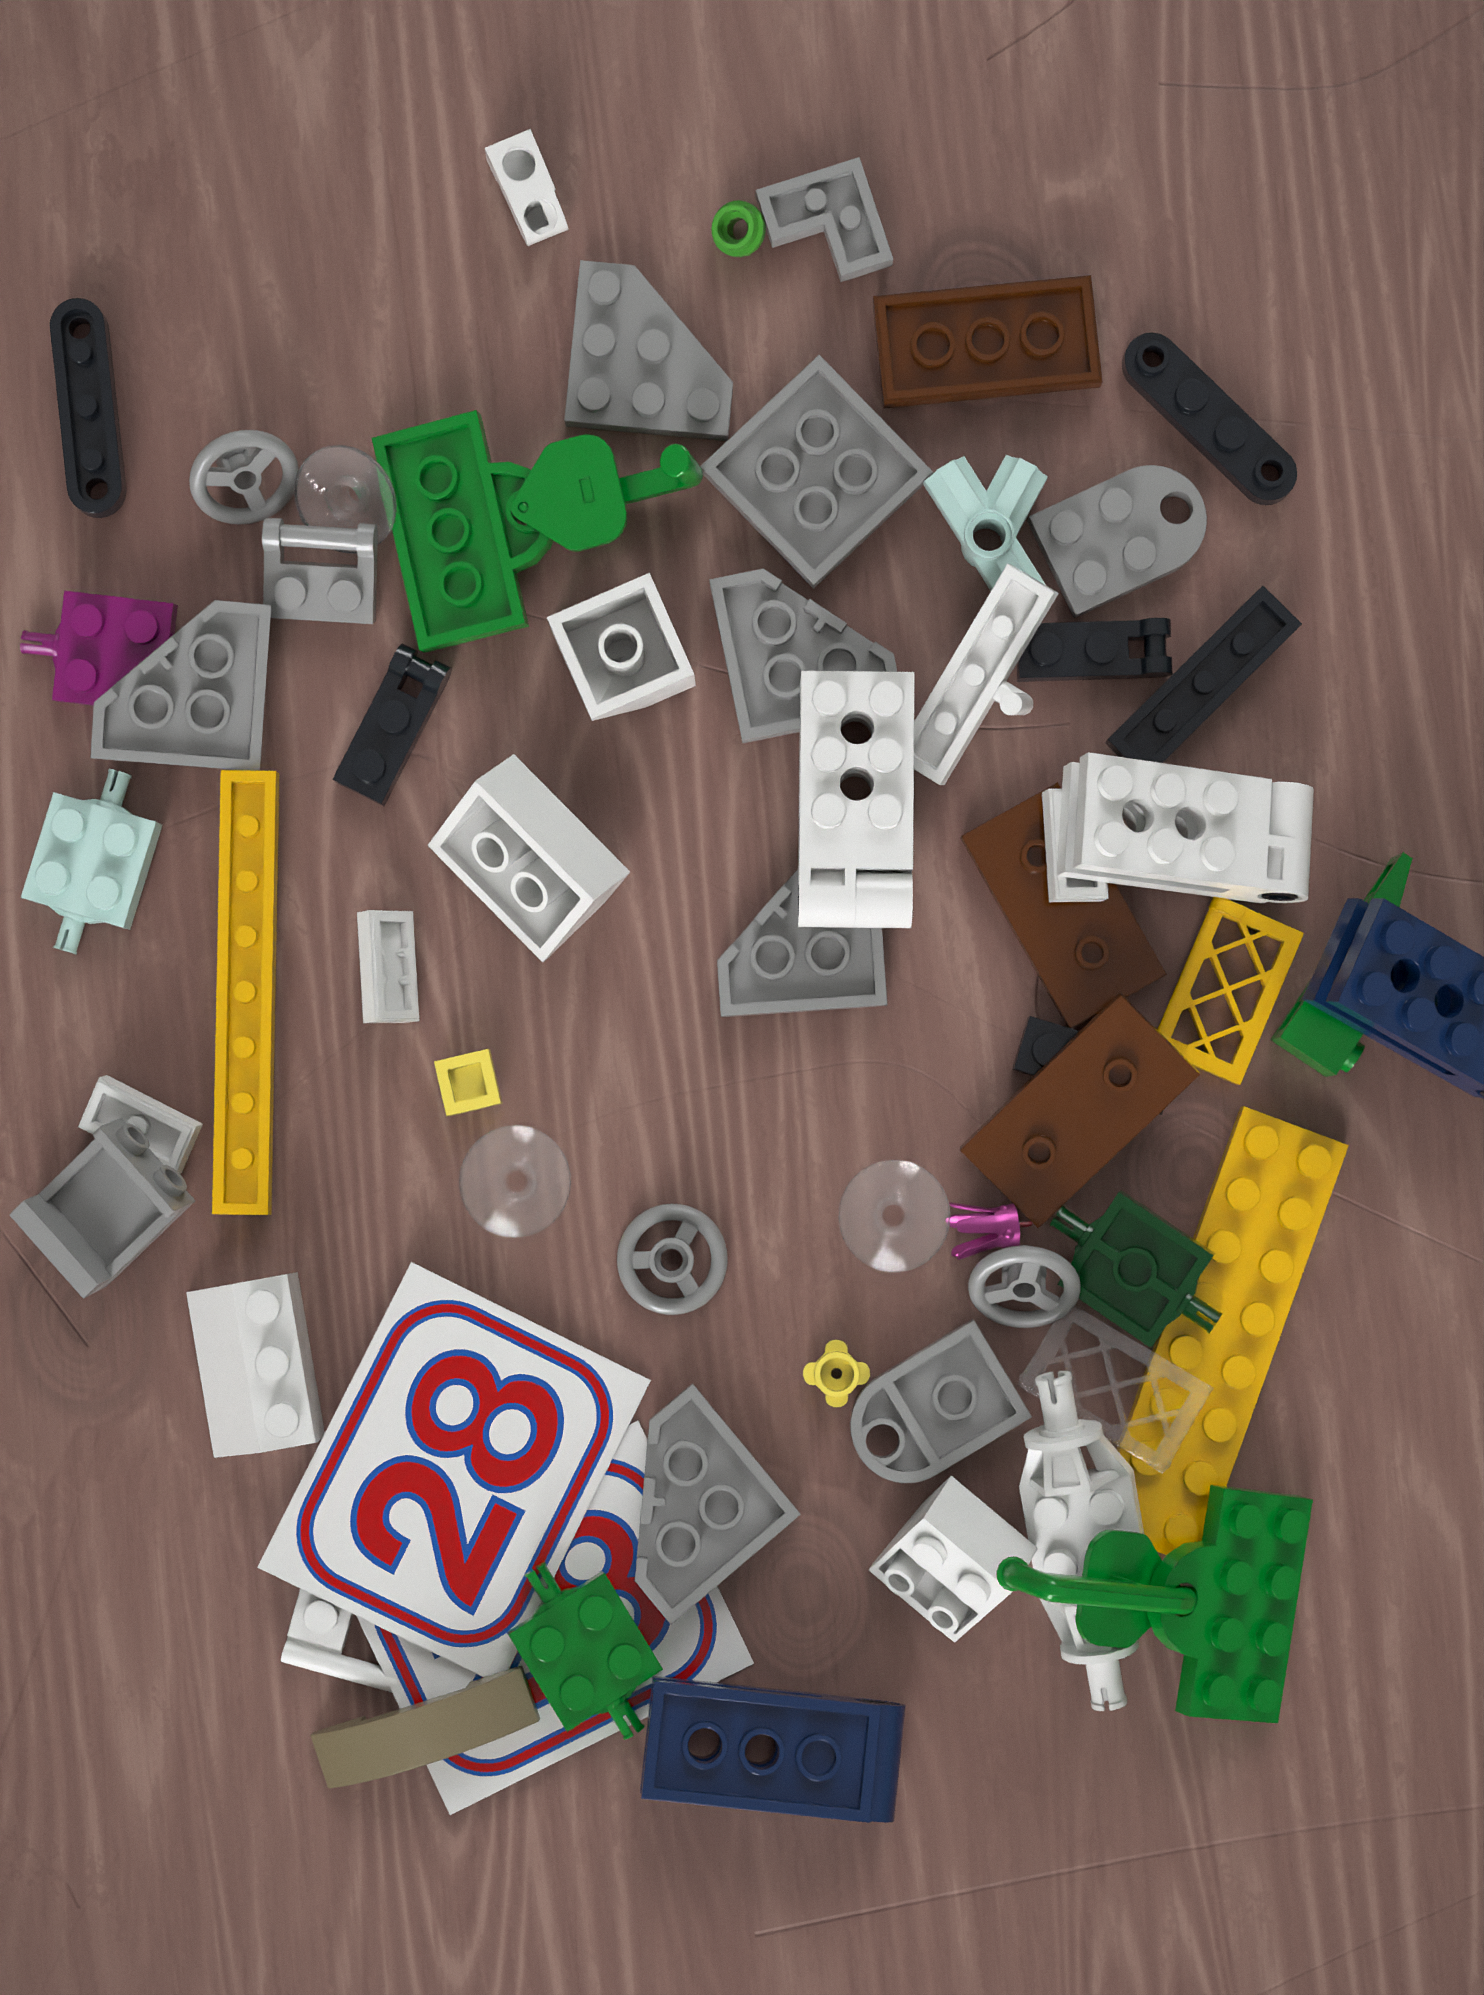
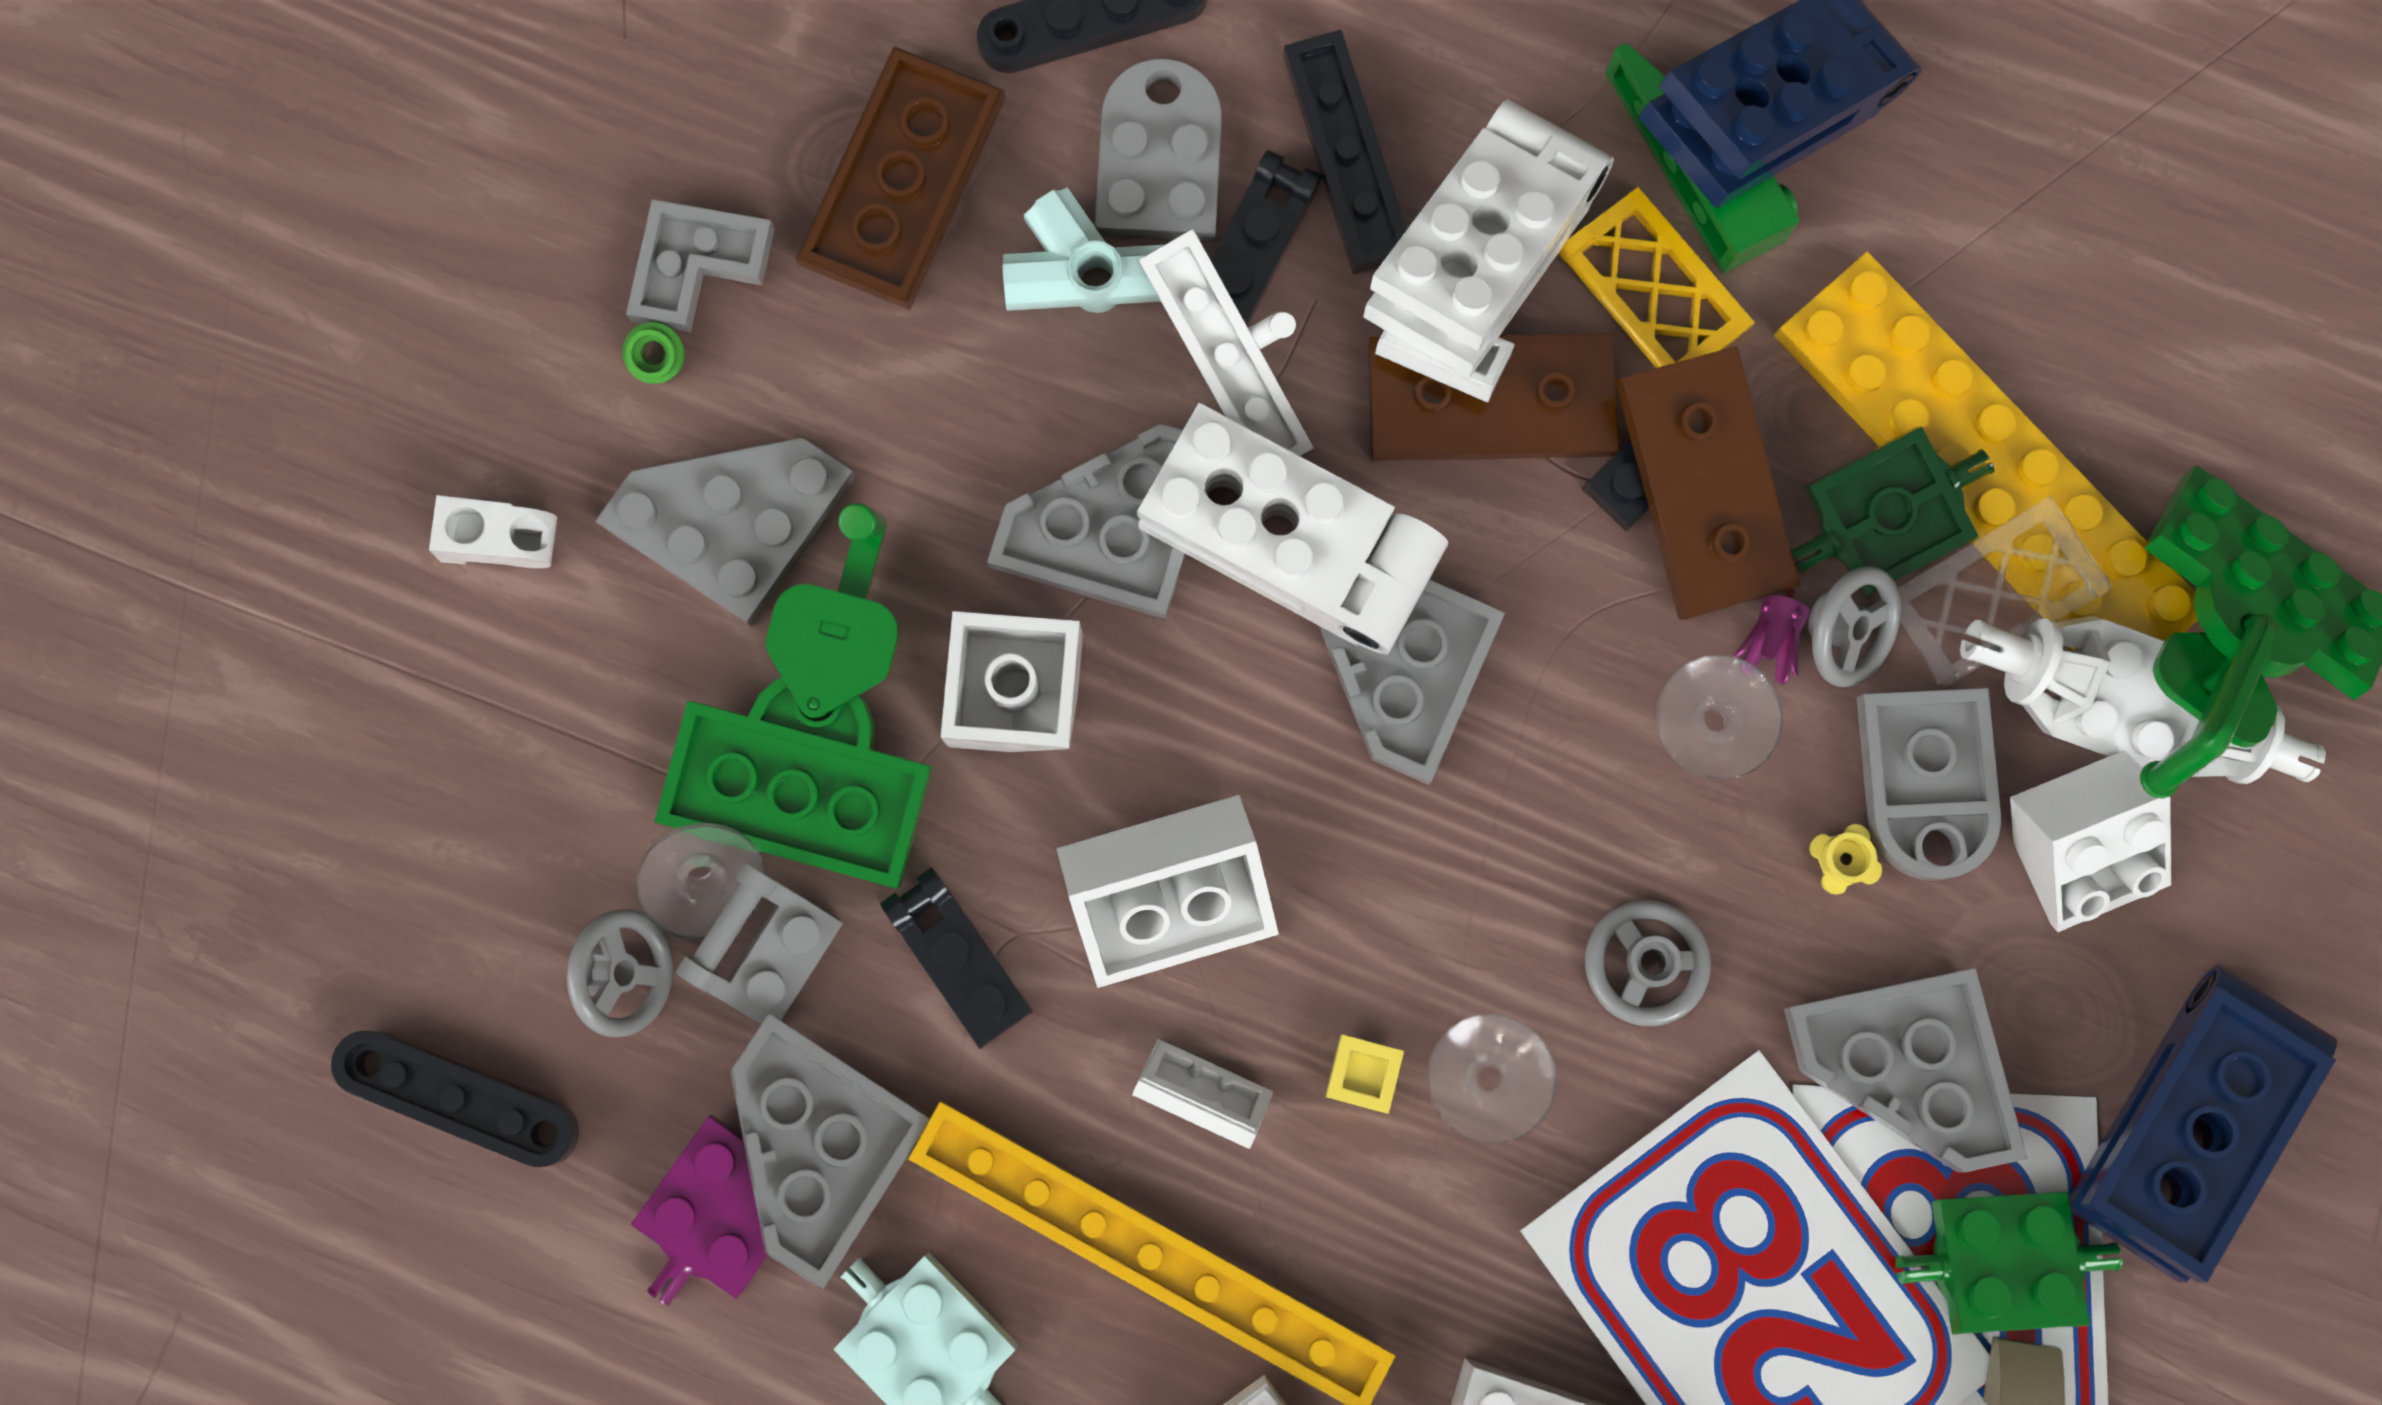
camera: 65 degrees left, 5 degrees down
light grey plate [700,355,933,589] -> none

